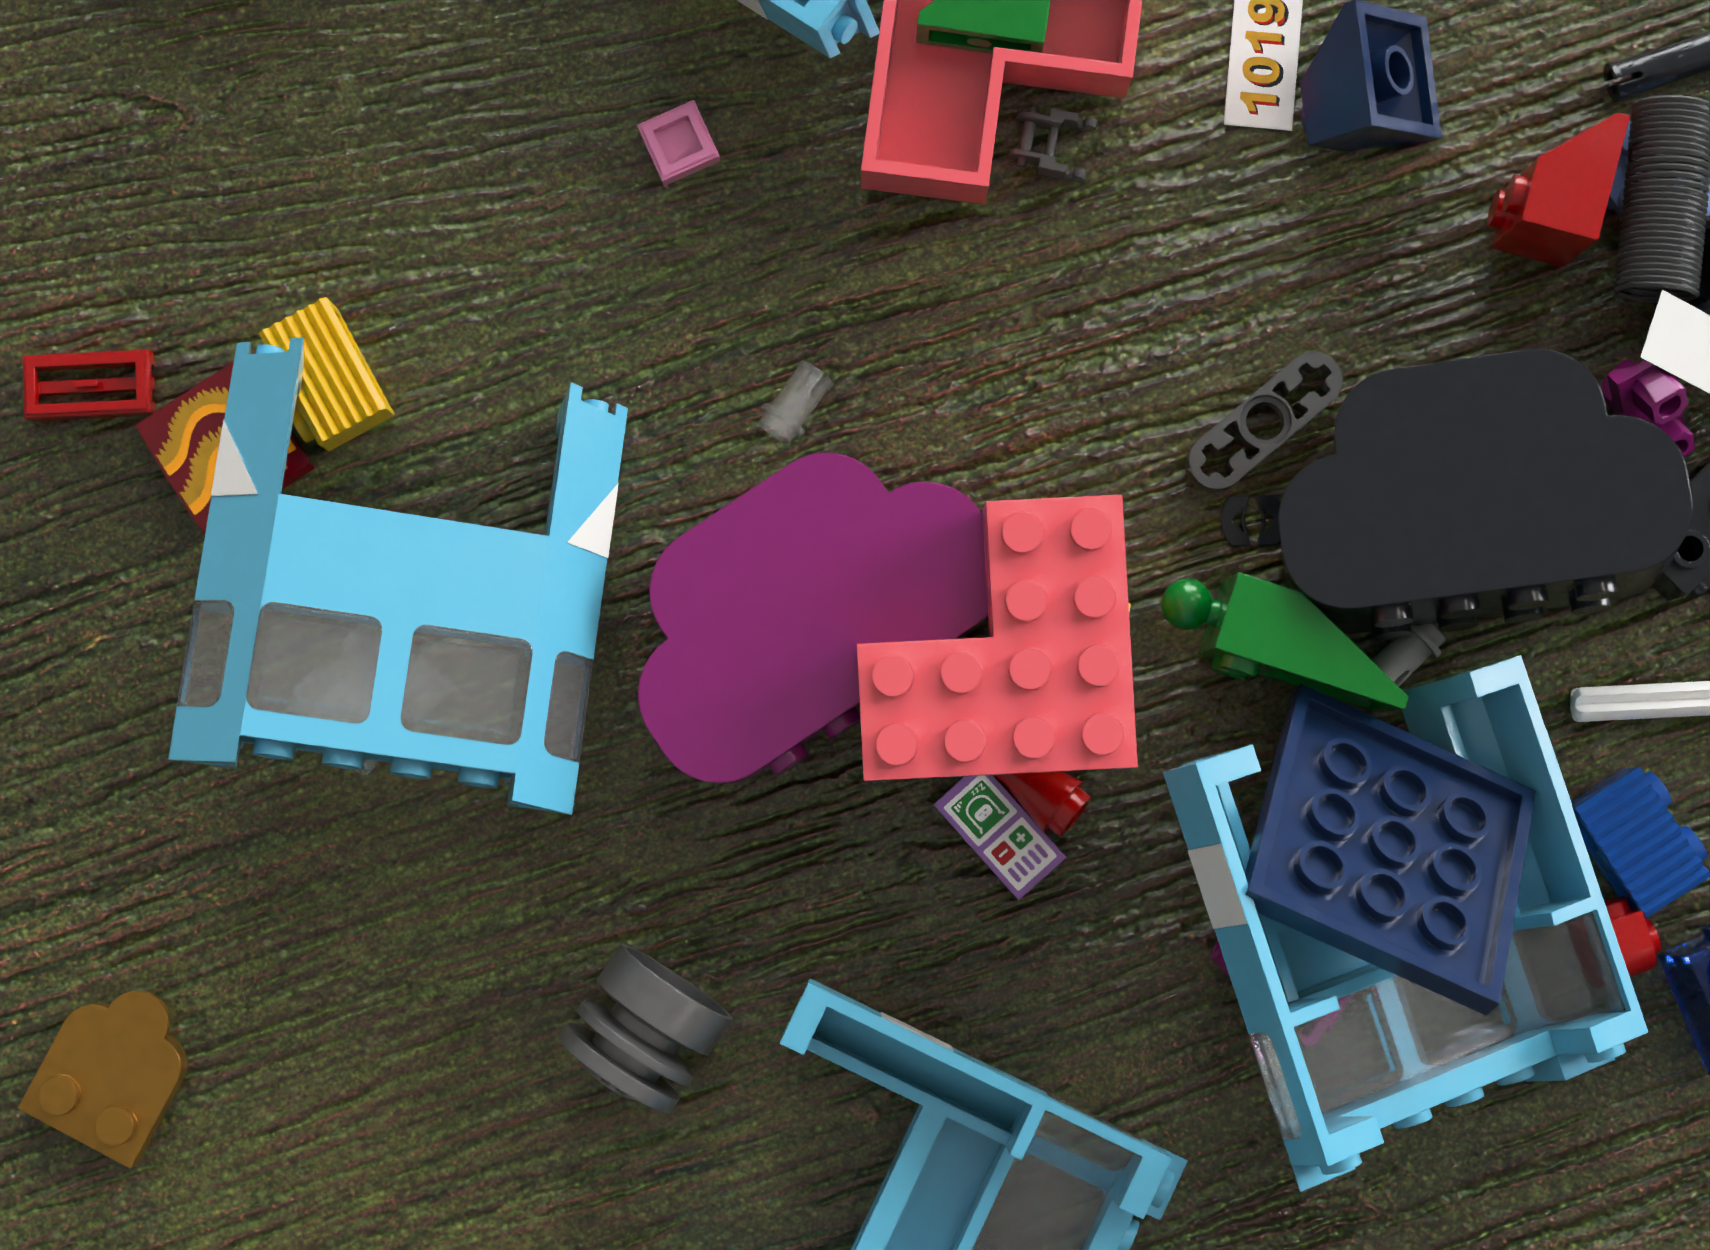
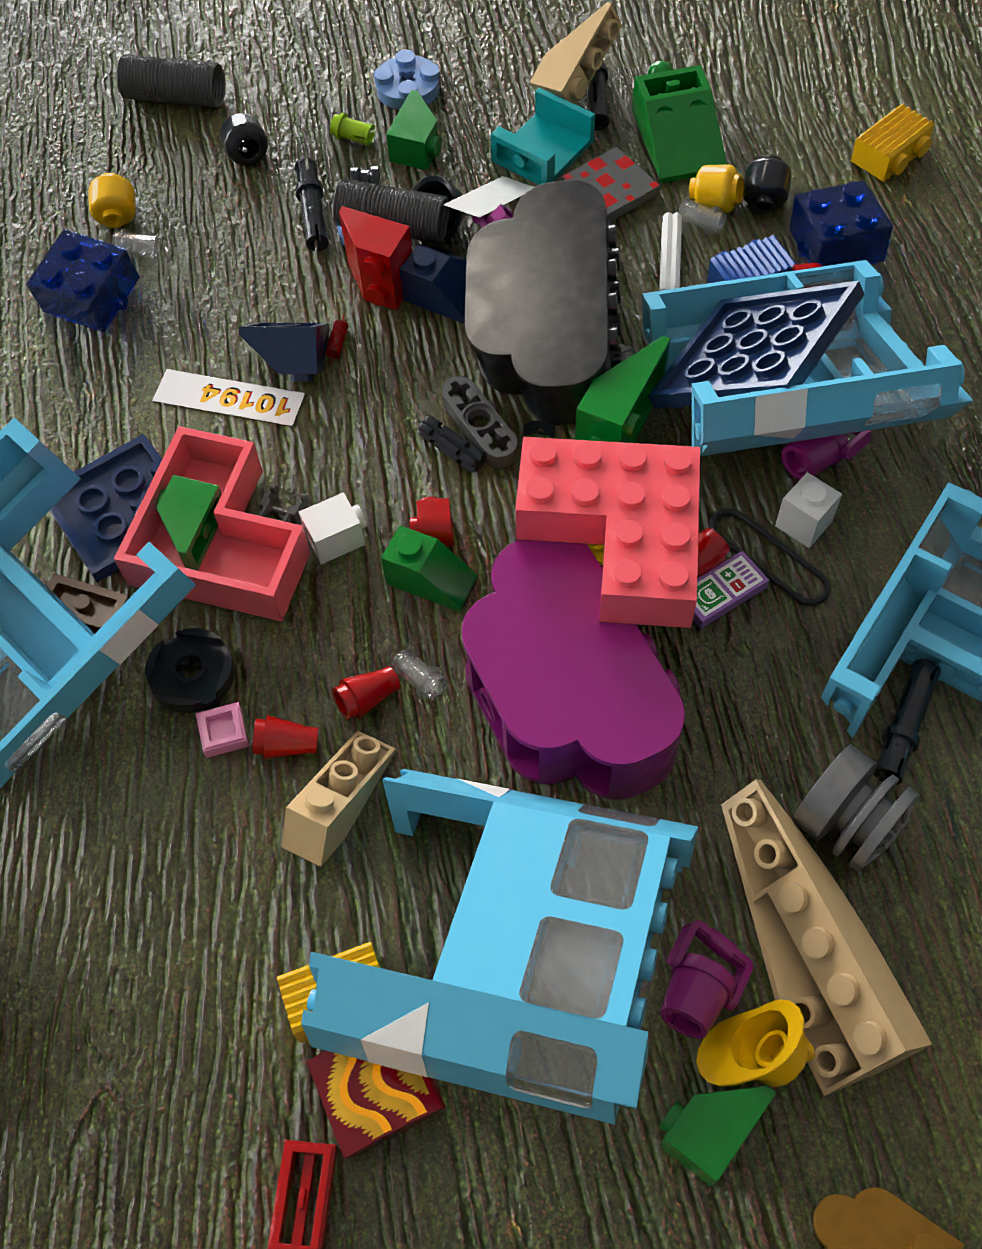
camera: 80 degrees left, 25 degrees down
none -> black plate [145,628,235,713]
none -> red cone [253,715,318,759]
none -> tan slope [281,731,396,867]
none -> white brick [298,492,367,564]
none -> red piece [325,314,348,365]
none -> red cone [332,666,401,720]
none -> green slope [381,525,478,612]
none -> dark blue slope [399,244,466,324]
none -> red plate [410,497,454,547]
none -> black axle [418,416,485,473]
none -> green slope [659,1086,776,1187]
none -> magenta piece [660,920,753,1039]
none -> yellow piece [696,999,815,1087]
none -> black piece [709,508,831,605]
none -> tan wedge [721,779,933,1096]
none -> white brick [775,472,842,548]
none -> black pin [873,659,941,785]

